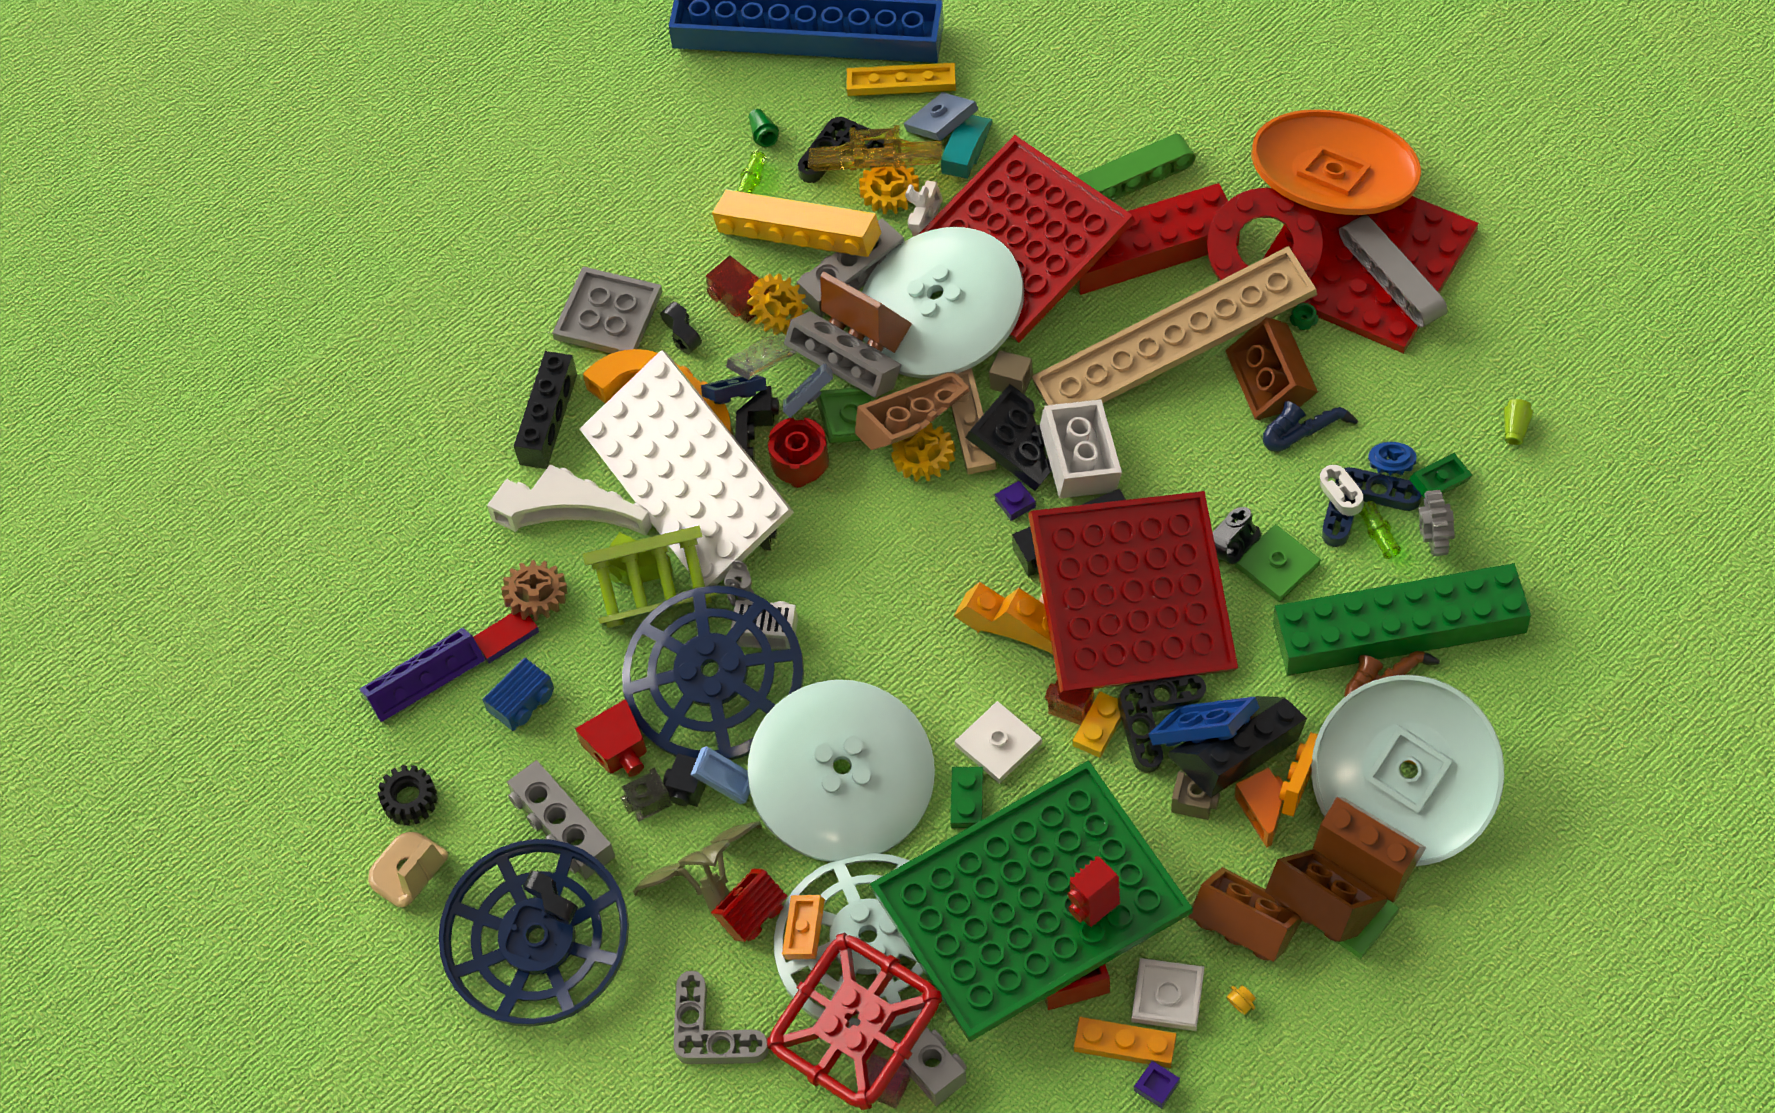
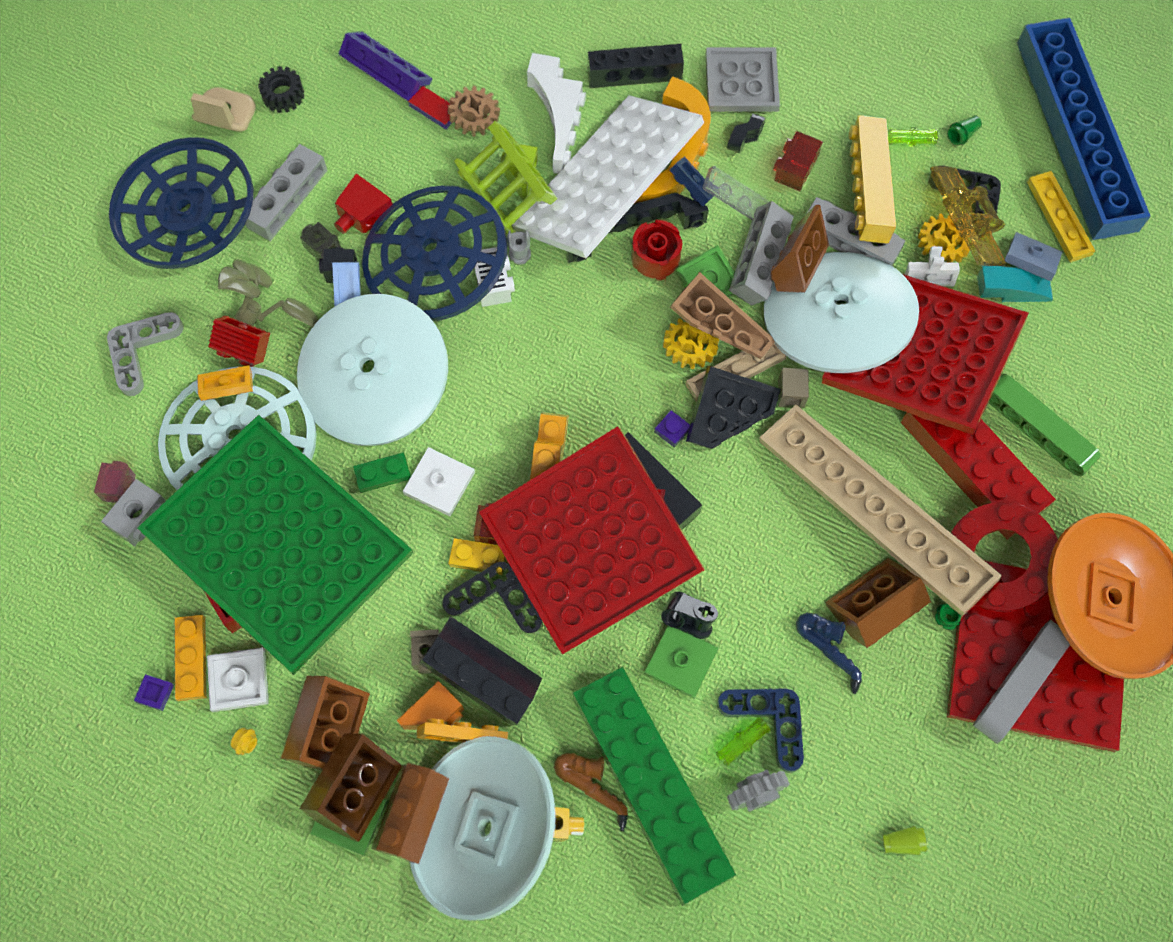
camera: 65 degrees right, 10 degrees up
blue brick [482,658,554,731] -> none
black piece [523,870,578,925] -> none
yellow gear [747,273,808,336] -> none
red plate [767,932,942,1111] -> none
sand blue plate [783,363,833,418] -> none
white brick [1040,399,1122,499] -> none
red brick [1068,856,1120,927] -> none
blue plate [1149,697,1259,747] -> none
white beam [1320,465,1364,516] -> none
blue gear [1368,442,1417,476] -> none
green plate [1409,453,1472,499] -> none

